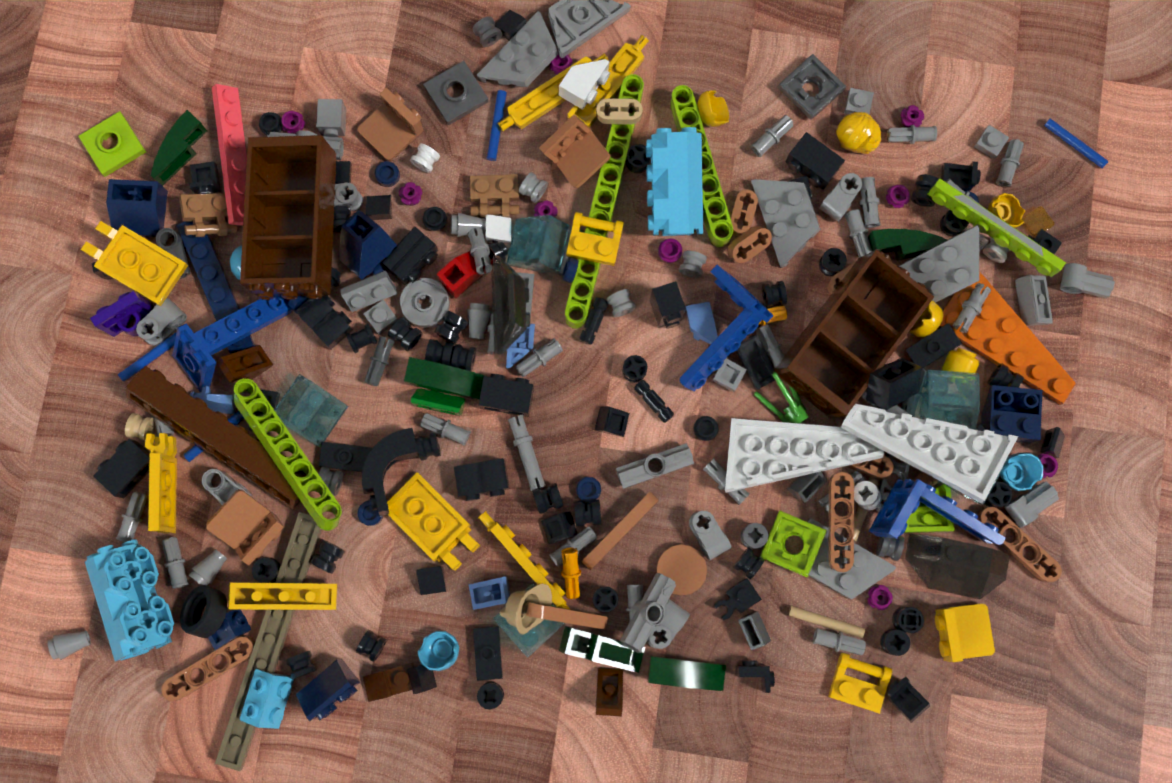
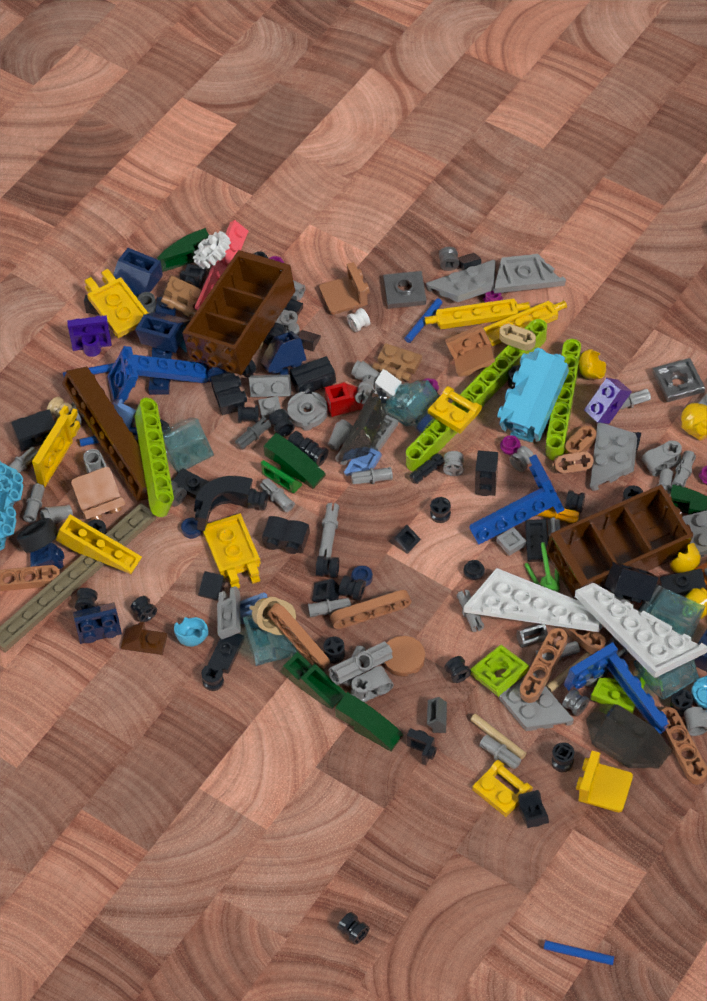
camera: 30 degrees right, 25 degrees down
lime piece [79,111,146,177] -> none
light grey piece [136,298,187,346] -> none
reddish brown slope [217,345,273,383] -> none
medium azure bracket [240,669,294,729] -> none
black wheel [310,539,345,574] -> none
light grey brick [316,99,347,137] -> none
dark blue tile [375,161,400,187] -> none
magenta plate [399,182,423,206] -> none
black slope [407,664,437,694] -> none
black plate [423,207,447,231] -> none
black wheel [434,311,468,344] -> none
yellow plate [478,511,571,610] -> none
black brick [479,374,534,417] -> none
light grey wheel [519,172,548,203] -> none
white slope [559,59,610,110] -> none
light orange axle [561,547,581,599] -> none
reddish brown slope [595,668,623,717] -> none
light grey piece [616,443,694,489] -> none
black axle [634,380,674,423] -> none
medium blue slope [685,302,718,345] -> none
light grey piece [689,511,732,561] -> none
black plate [714,578,762,620] -> none
flat silver wheel [740,523,768,549] -> none
black brick [785,132,845,190] -> none
white wheel [854,481,882,510] -> none
magenta plate [868,585,893,610] -> none
black wheel [880,629,910,656] -> none
none -> dark blue slope [135,312,191,353]
none -> white gear [193,231,231,269]
none -> light grey hinge [217,586,241,639]
none -> dark purple brick [584,378,632,424]

